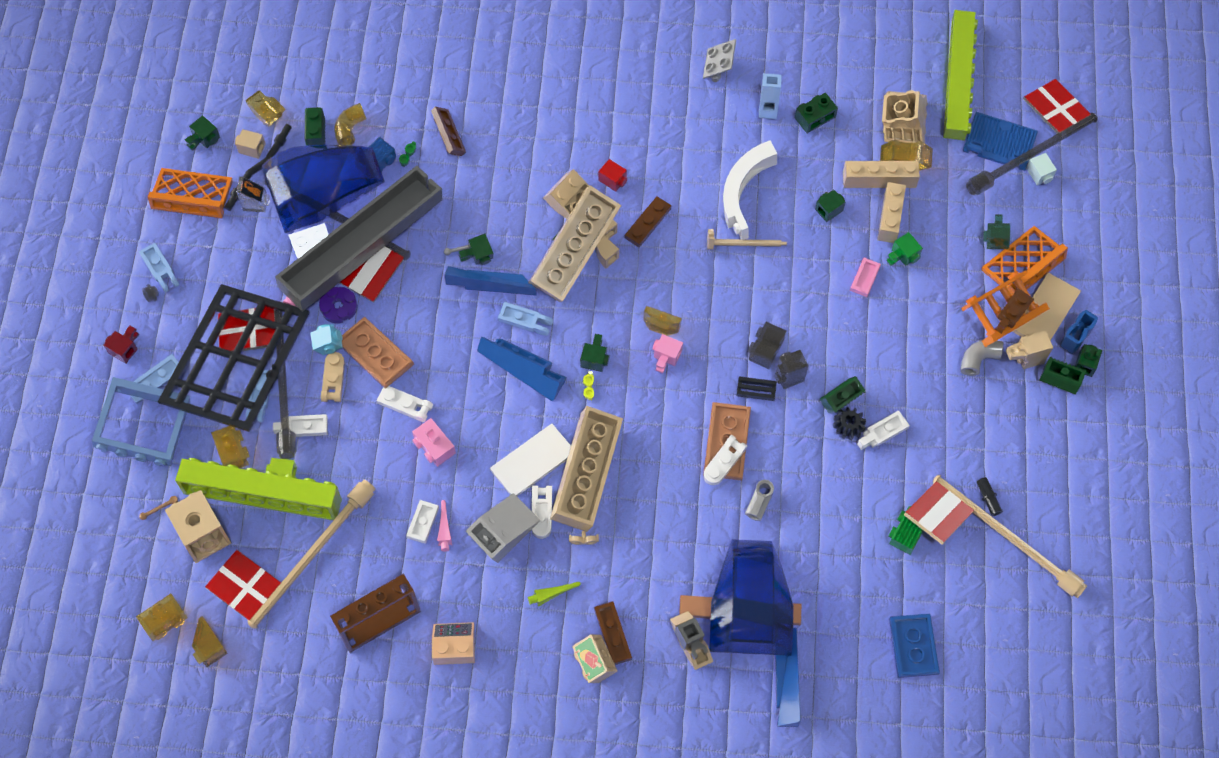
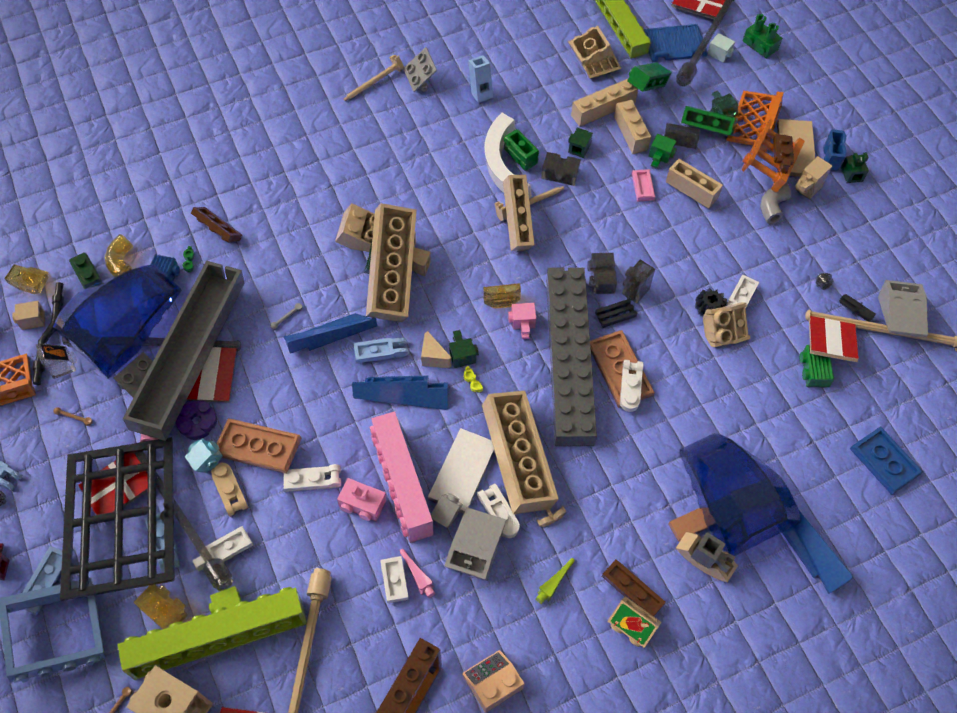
camera: 30 degrees left, 5 degrees down
dark green brick [458,233,494,265] -> none
red brick [598,159,627,192] -> none
reddish brown plate [625,196,672,248] -> none
light grey piece [745,480,774,521] -> none
dark green brick [795,92,838,133] -> none
dark green brick [820,376,865,414] -> none
clear yellow brick [880,139,933,171] -> none
dark green brick [1039,357,1086,395] -> none
none -> medium nougat hinge [54,407,93,426]
none -> tan piece [343,54,404,101]
none -> bright pink brick [369,411,434,543]
none -> tan slope [421,331,451,369]
none -> light grey brick [431,493,463,528]
none -> tan brick [503,175,534,251]
none -> green brick [504,129,539,170]
none -> clear smoke brick [541,152,581,186]
none -> dark grey piece [546,268,597,446]
none -> green brick [627,62,673,92]
none -> clear smoke bracket [664,123,700,149]
none -> tan brick [666,159,723,208]
none -> green brick [681,106,738,136]
none -> tan slope [703,302,750,347]
none -> green brick [743,14,783,59]
none -> clear smoke plate [816,273,834,290]
none -> light grey slope [878,280,928,337]

